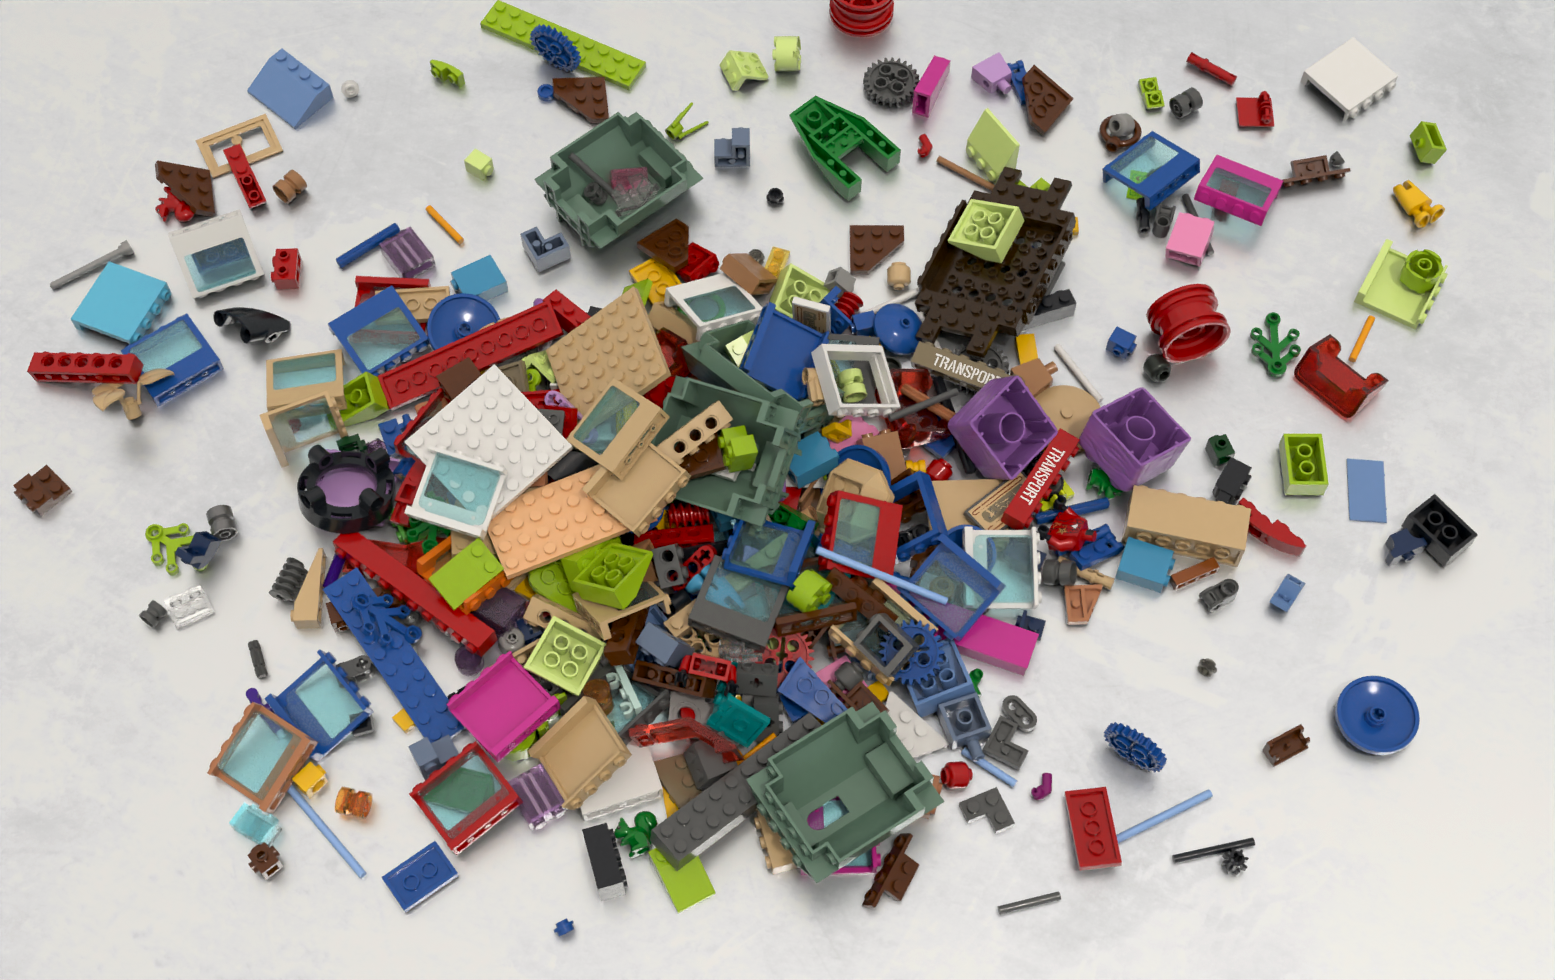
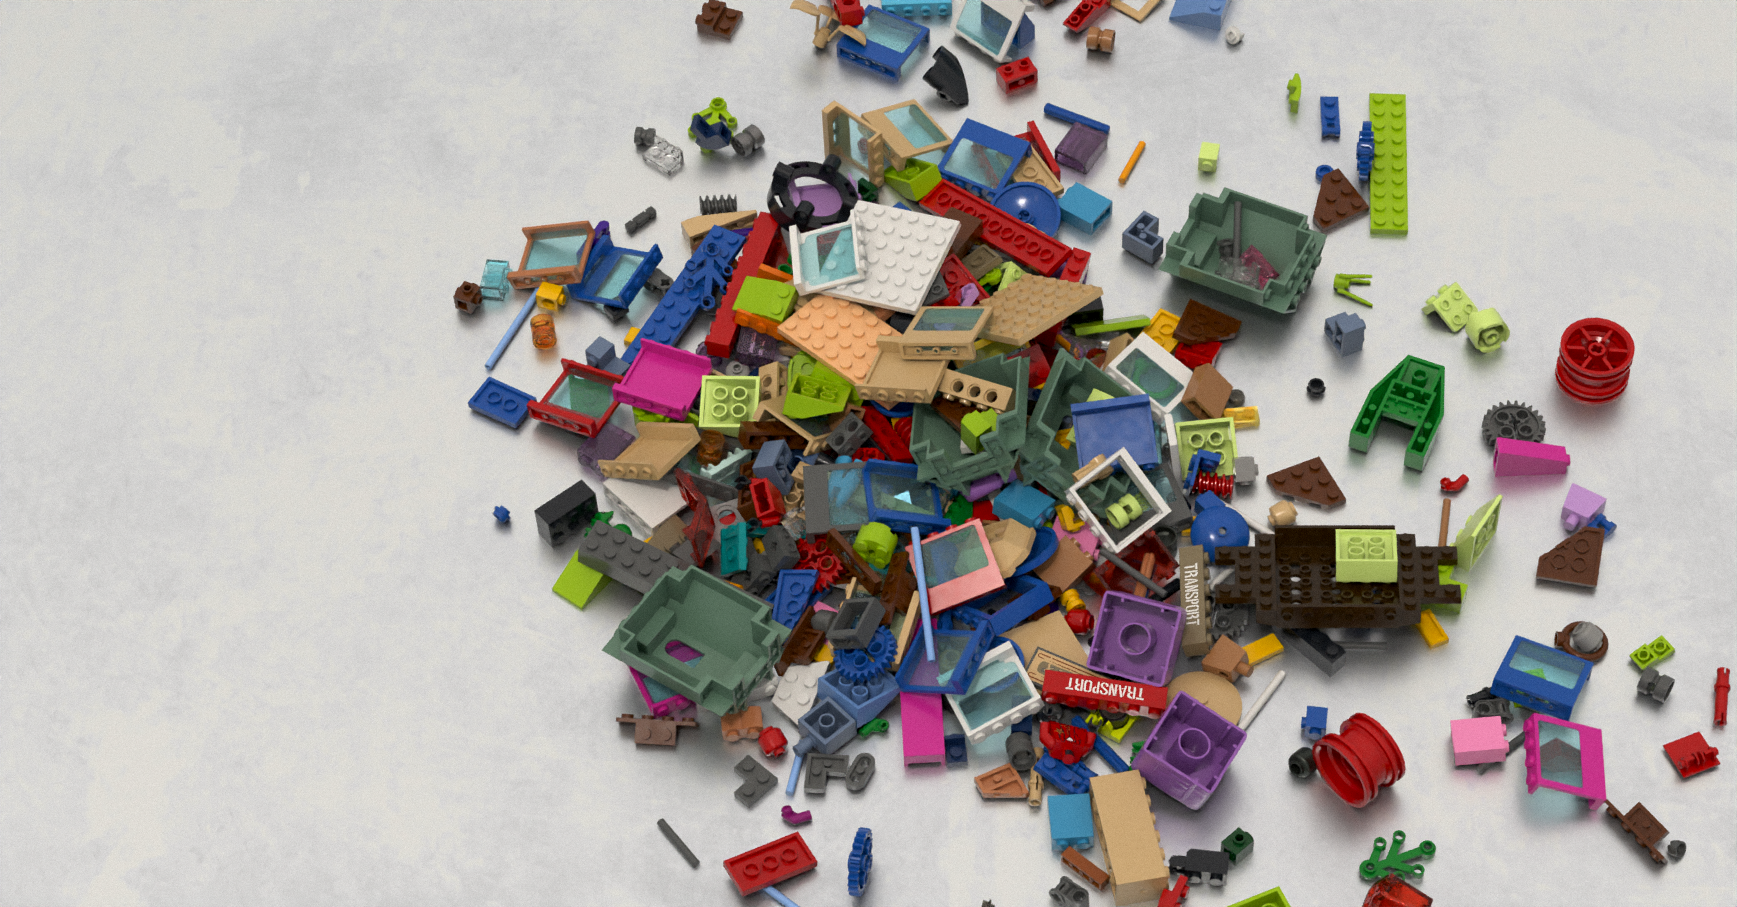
camera: 70 degrees right, 10 degrees down
none -> blue plate [1320,96,1340,136]

